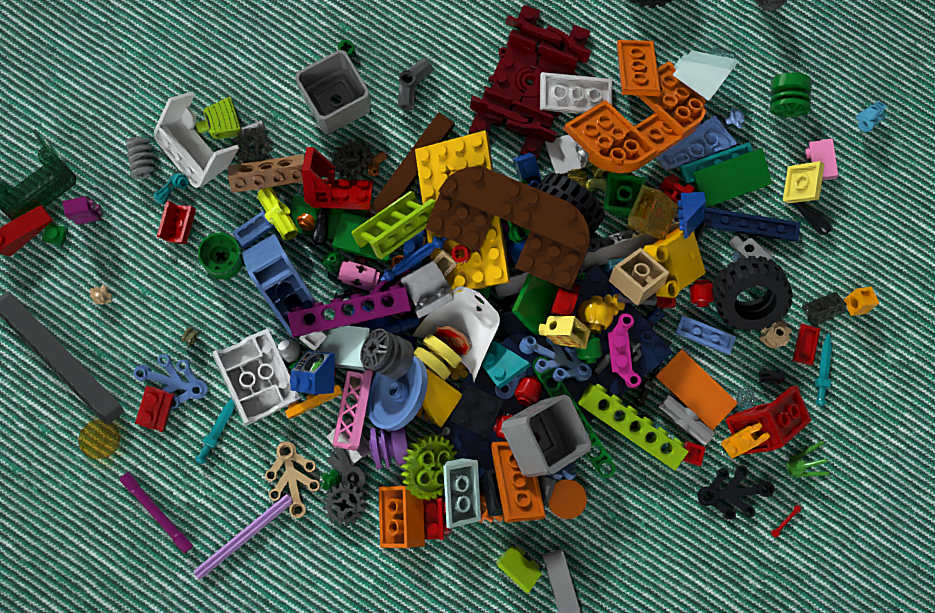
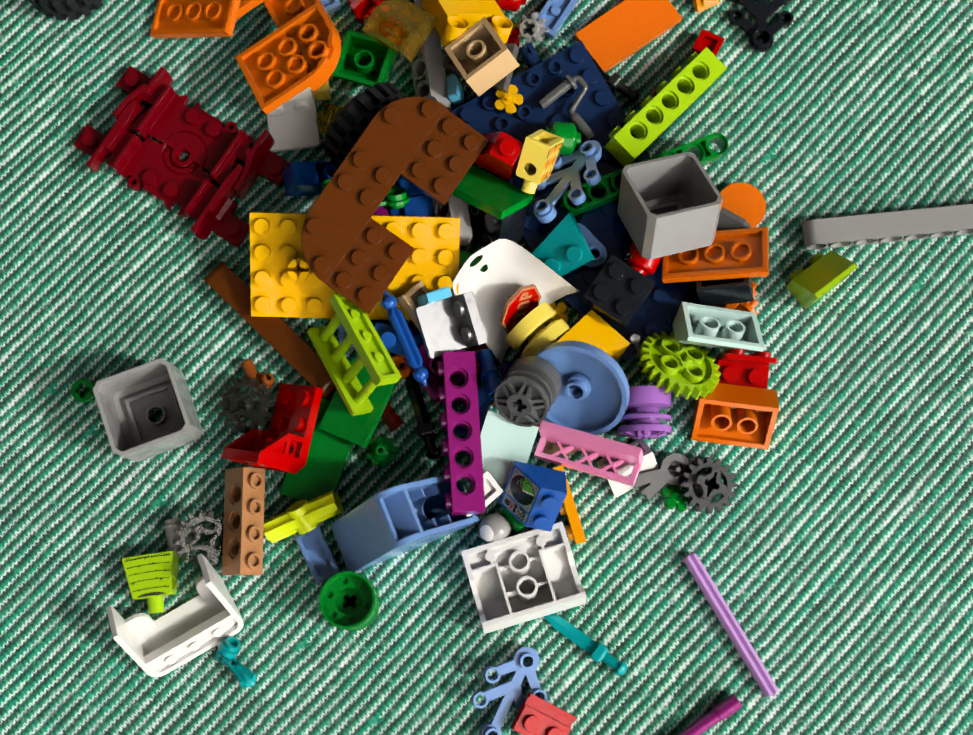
camera: 70 degrees left, 0 degrees up
light grey piece [126,137,155,179] -> none
red bracket [157,201,196,245] -> none
olive bush [181,327,200,346] -> none
tan plant [265,441,320,518] -> none
orange plate [297,213,316,231] -> none
black piece [312,208,329,245] -> none
bright pink piece [338,261,380,291] -> none
dark grey piece [398,57,434,110] -> none
red bush [451,245,471,264] -> none
red head [514,376,543,407] -> none
white tile [540,72,612,114] -> none
yellow plant [577,296,614,334] -> none
yellowish green arm [585,178,607,193] -> none
dark pink plate [608,314,641,388] -> none
light grey piece [658,395,715,446] -> none
none -> medium azure tile [417,287,452,307]
none -> light grey gear [516,12,549,43]

